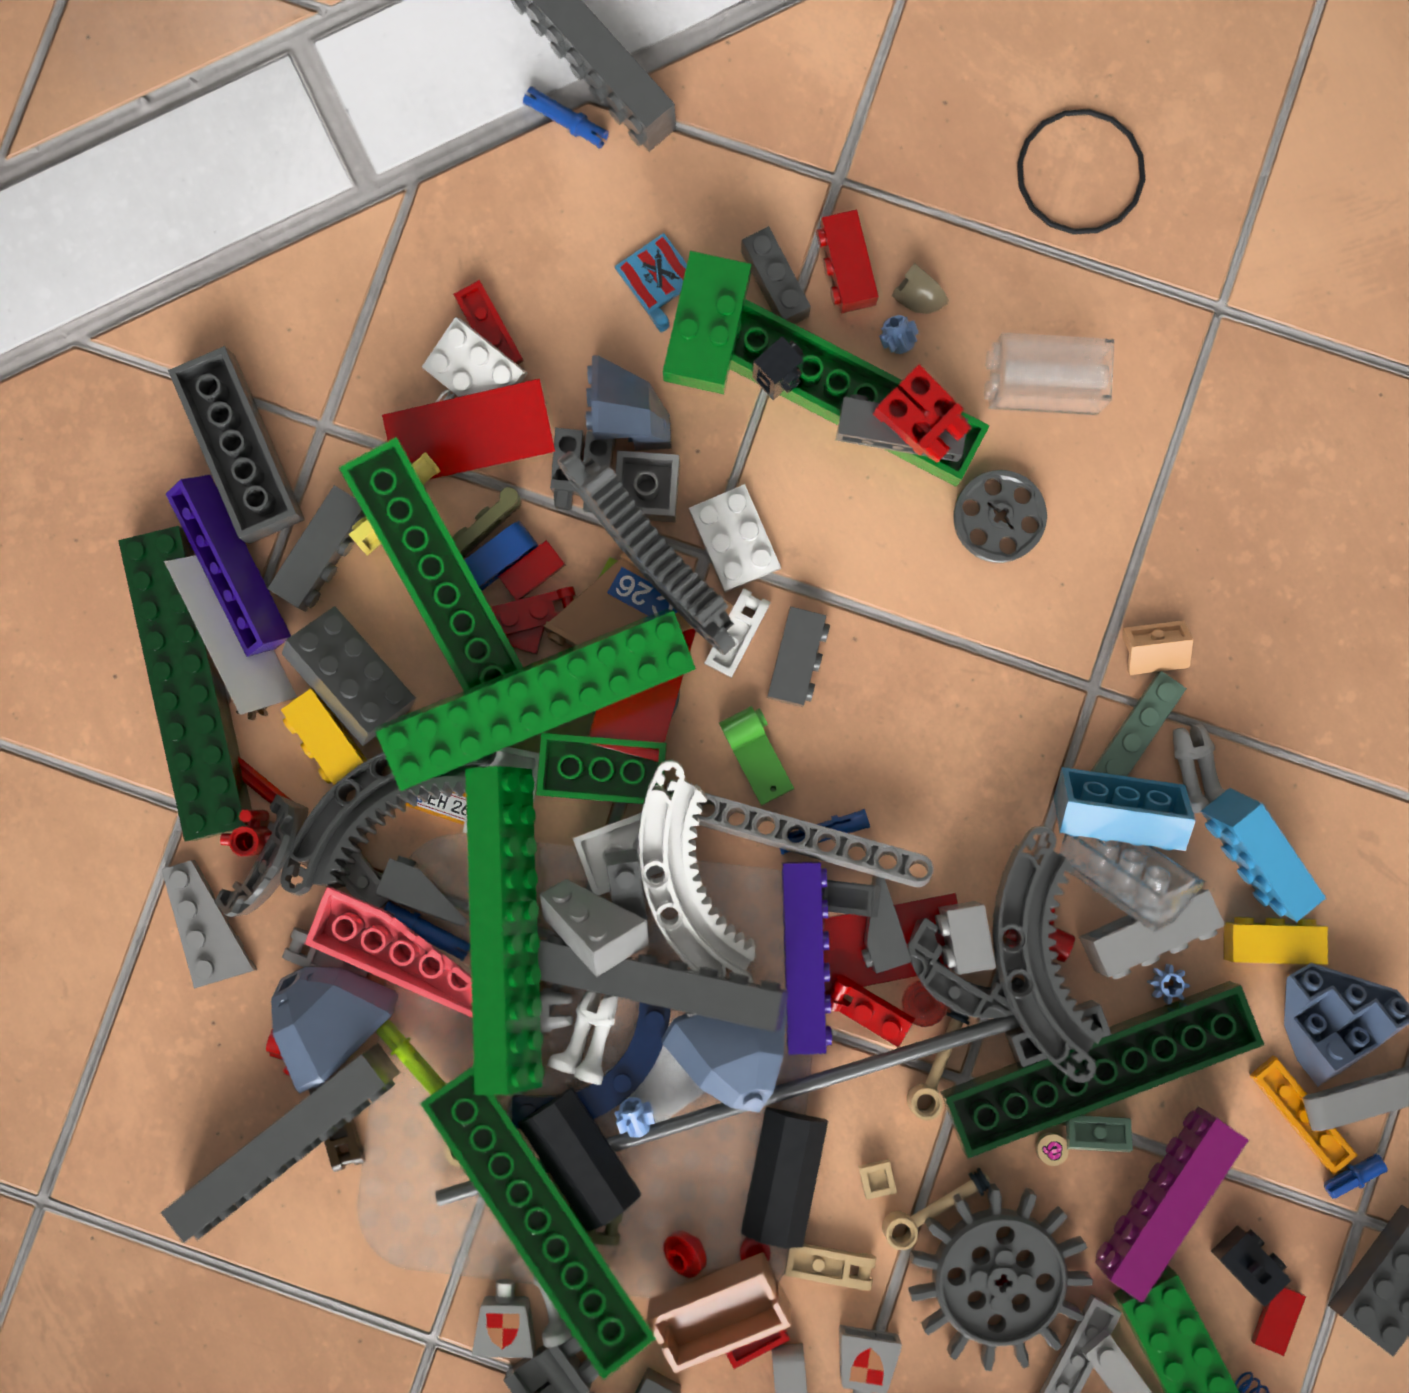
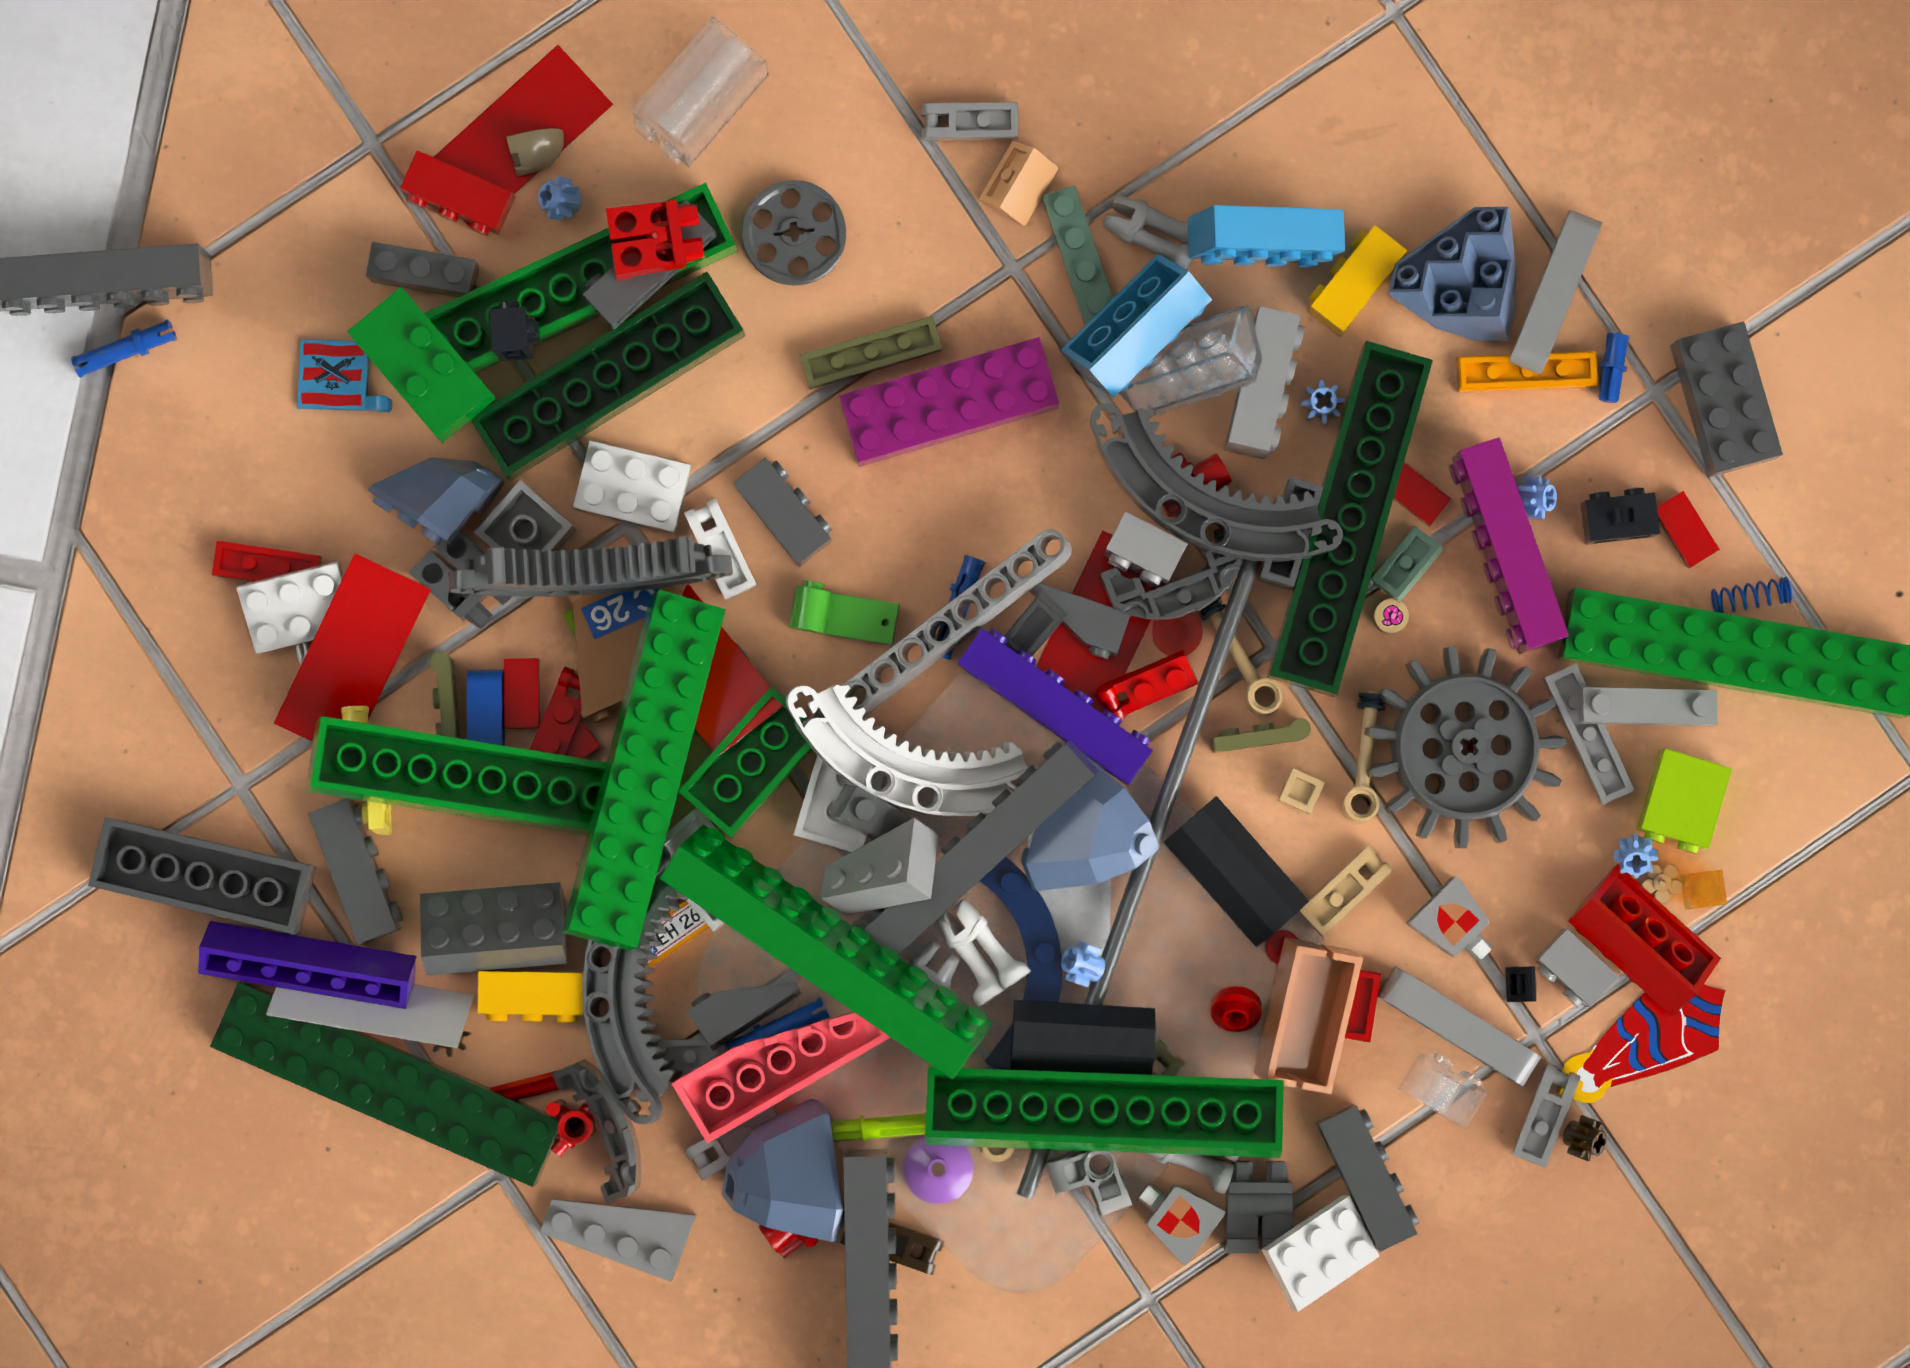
camera: 60 degrees left, 0 degrees up
none -> red sticker [434,45,614,226]
none -> dark green brick [471,271,746,481]
none -> olive plate [800,316,942,389]
none -> magenta brick [839,337,1059,467]
none -> medium lavender dish [903,1136,973,1204]
none -> light grey plate [921,102,1018,141]
none -> light grey piece [1045,1151,1132,1217]
none -> olive plate [1211,718,1311,753]
none -> red tile [1394,462,1451,527]
none -> light blue gear [1517,476,1557,519]

